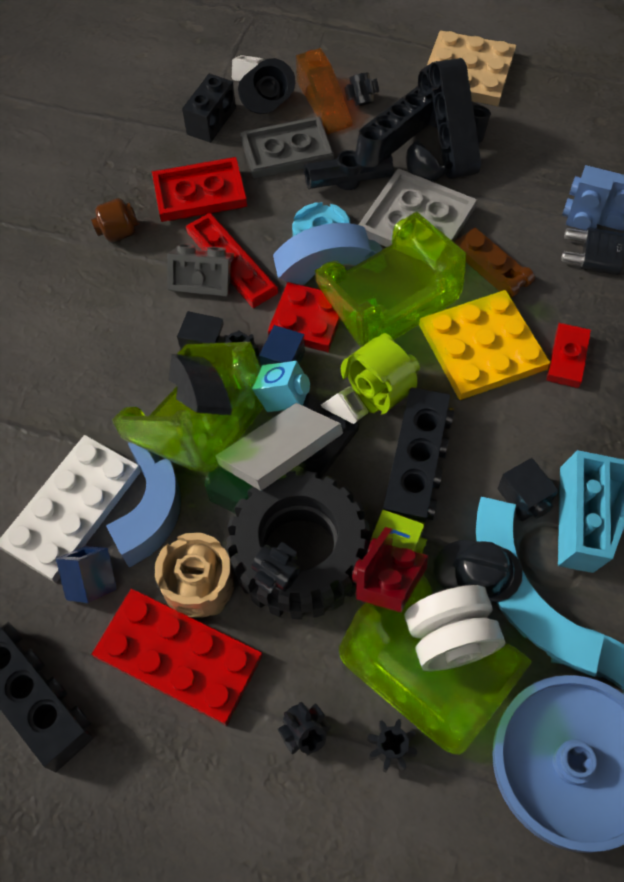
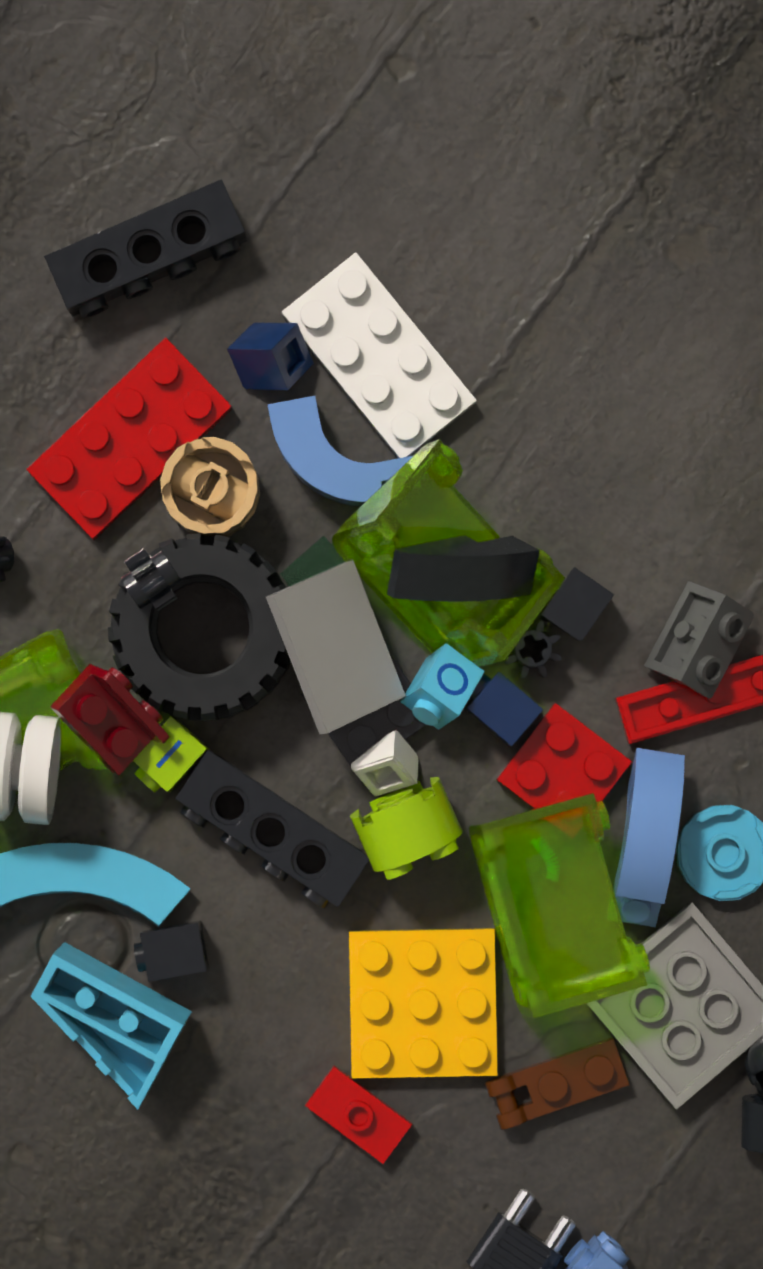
camera: 105 degrees right, 25 degrees up
black piece [434,540,522,602] -> none

